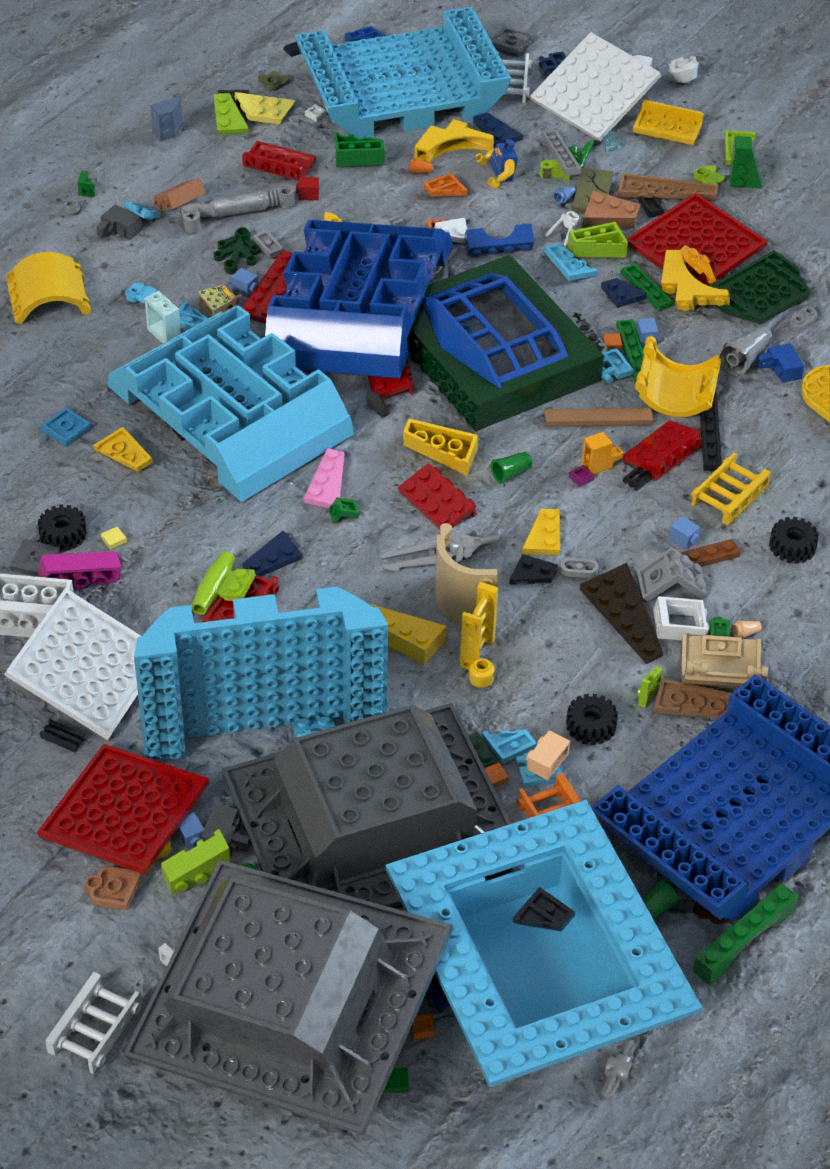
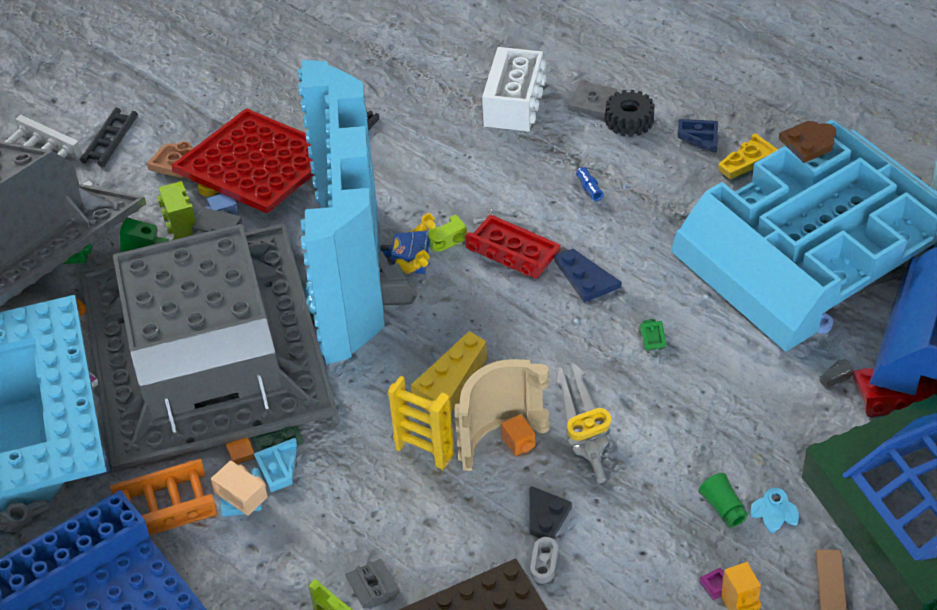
camera: 100 degrees right, 0 degrees up
white plate [4,588,142,740] -> none
dark pink wedge [37,551,122,590] -> none
dark azure tile [40,407,92,447] -> none
light yellow tile [101,527,127,550] -> none
lime plate [192,551,256,615] -> none
bright pink wing [304,448,345,508] -> none
red bracket [398,463,477,530] -> none
yellow wedge [403,419,478,476] -> none
yellow head [469,659,495,688] -> none
yellow wing [522,509,560,555] -> none
black tyre [566,693,618,745] -> none
none -> black bar [80,107,138,167]
none -> dark grey piece [346,559,399,609]
none -> yellow plate [567,408,611,441]
none -> blue pin [576,167,604,201]
none -> dark blue wing [678,119,718,152]
none -> medium azure plate [750,488,799,533]
none -> reddish brown plate [779,121,836,163]

